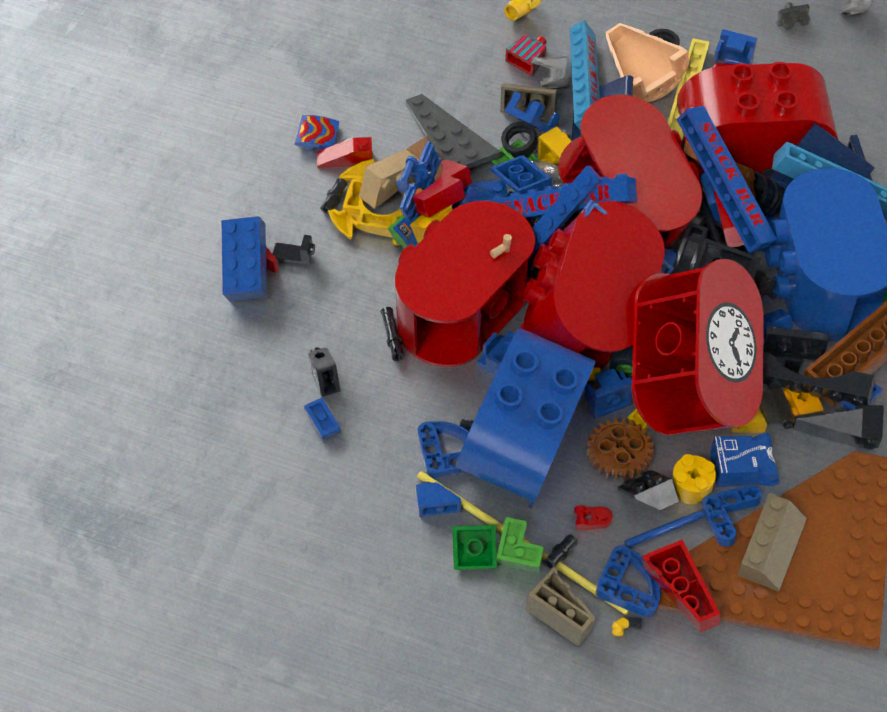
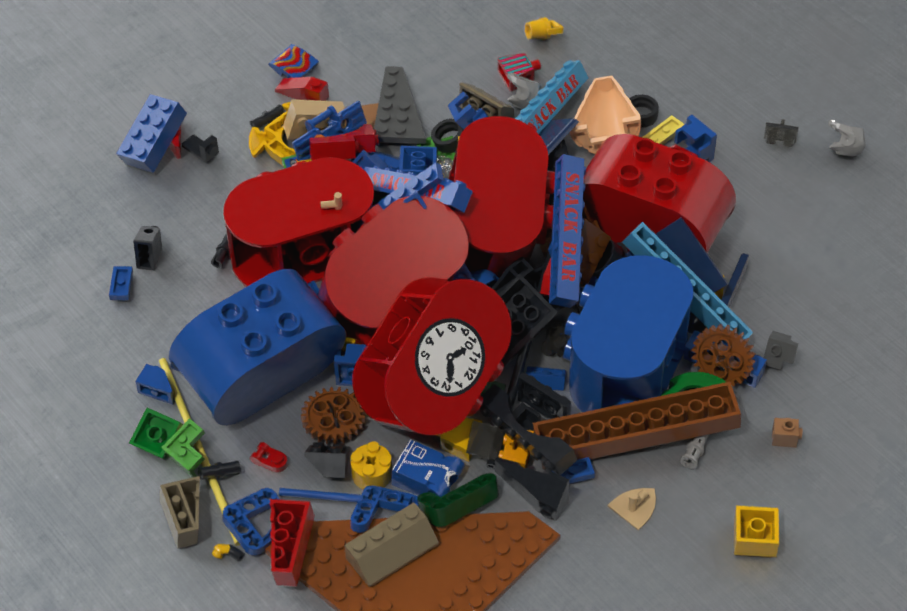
camera: 30 degrees right, 5 degrees down
none -> dark green beam [417,473,499,527]

